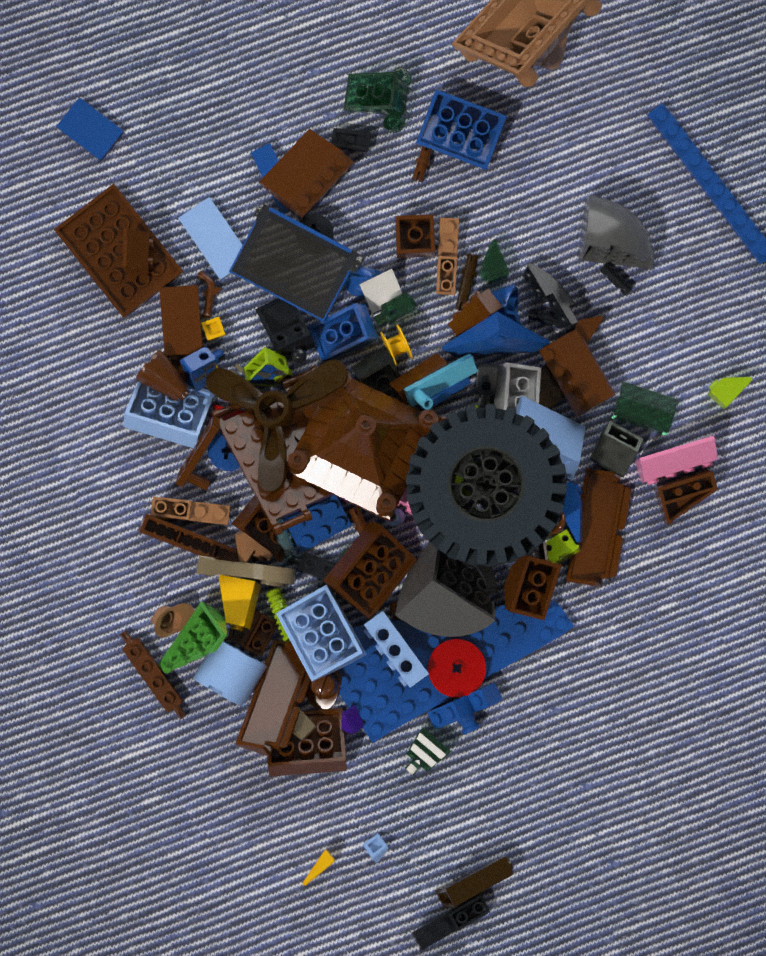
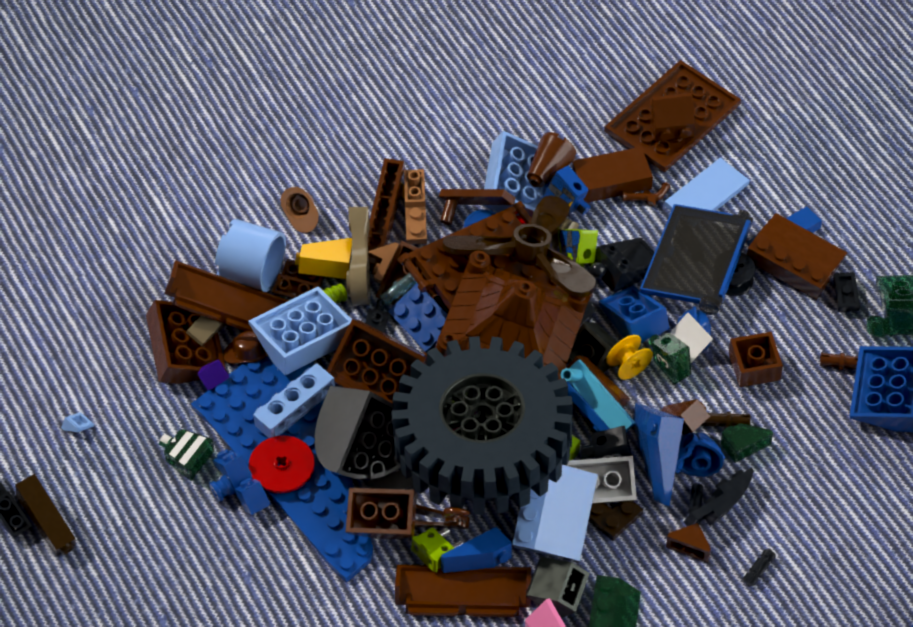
camera: 85 degrees right, 30 degrees down
blue tile [56,97,124,161] -> none
reddish brown plate [120,630,187,720] -> none
bright green slope [159,601,227,673] -> none
yellow plate [201,317,226,342] -> none
yellow slope [302,848,335,886] -> none
medium nougat slope [436,218,459,295] -> none
reddish brown slope [539,329,616,417] -> none
dark grey brick [578,195,654,269] -> none

